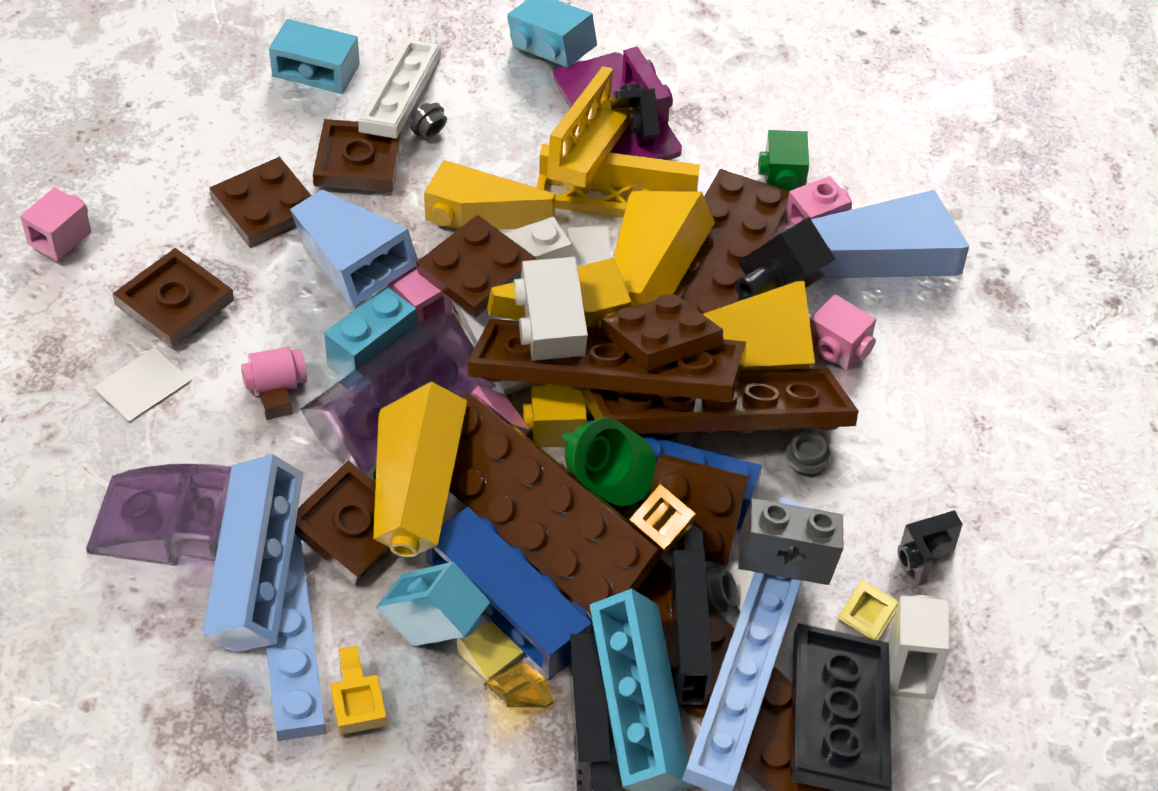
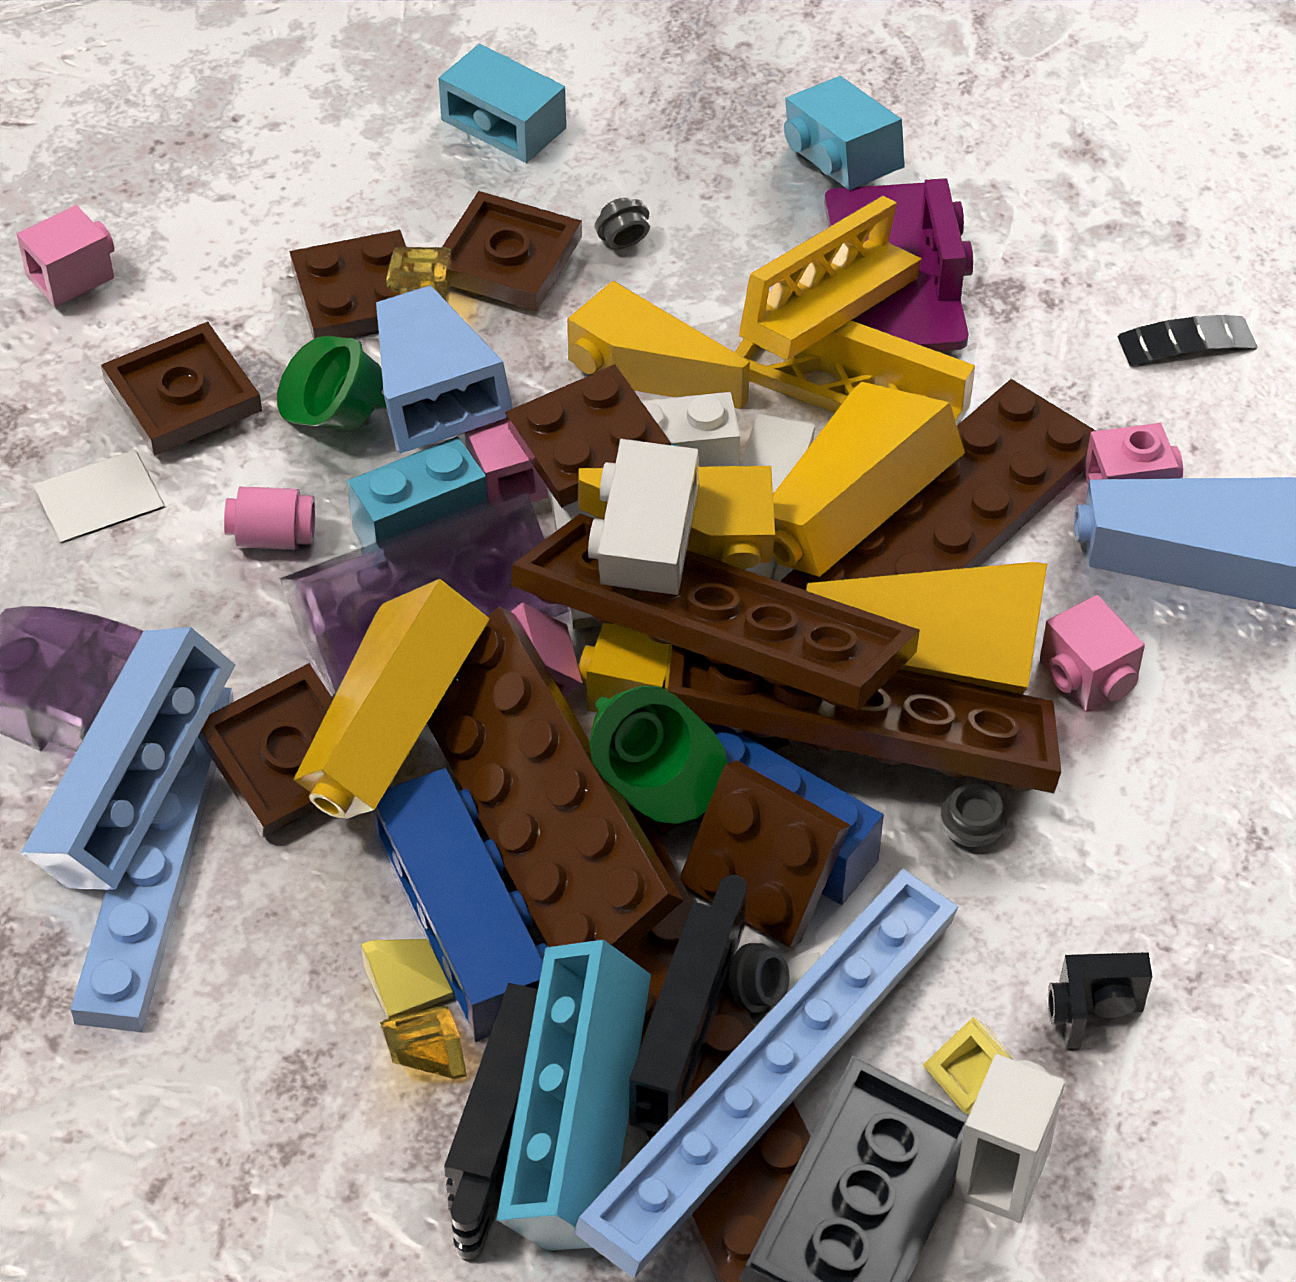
camera: 20 degrees right, 0 degrees up
reddish brown piece [260,388,293,420] -> none
yellow plate [330,645,387,735] -> none
white tile [358,39,441,139] -> none
medium azure brick [376,562,490,646] -> none
reddish brown plate [601,294,723,370] -> none
black bracket [610,84,660,146] -> none
brick [629,484,697,554] -> none
black brick [735,216,836,300] -> none
dark grey brick [738,498,844,585] -> none
green brick [758,130,809,191] -> none
none -> green piece [277,336,387,432]
none -> clear yellow slope [386,247,452,304]
none -> black sticker [1118,315,1258,367]

